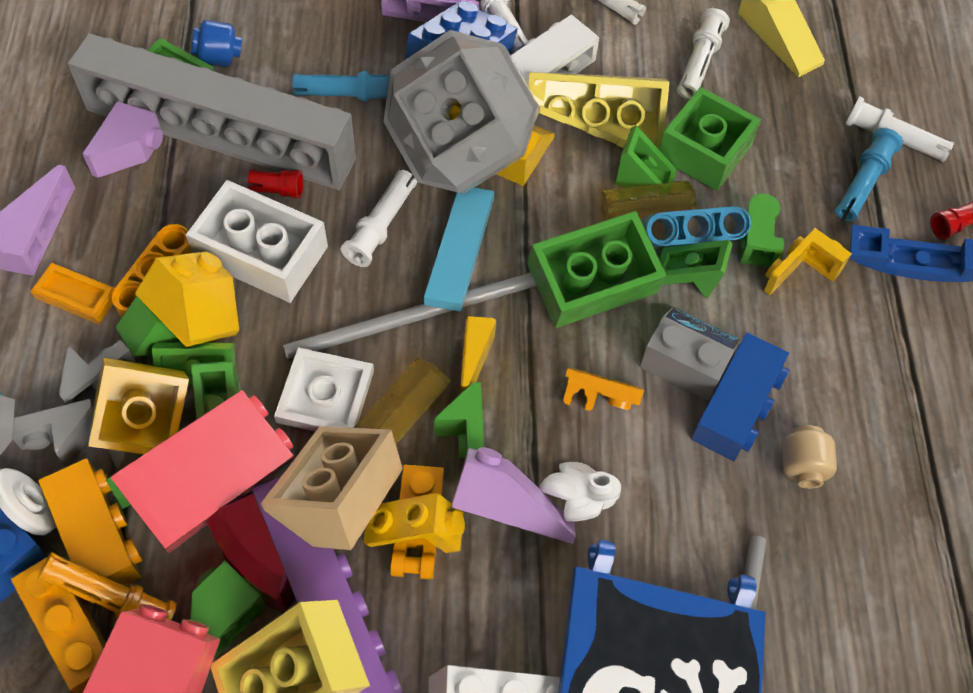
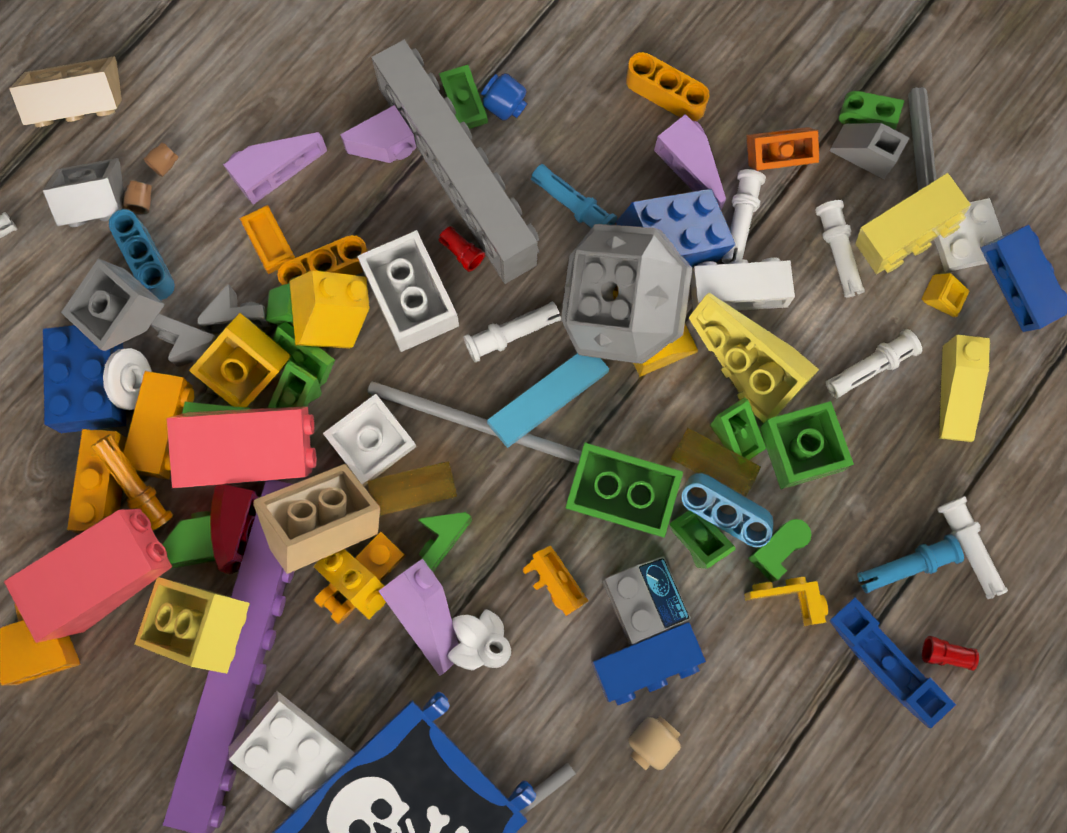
camera: 40 degrees right, 15 degrees up
yellow slope [460,316,496,394] -> none

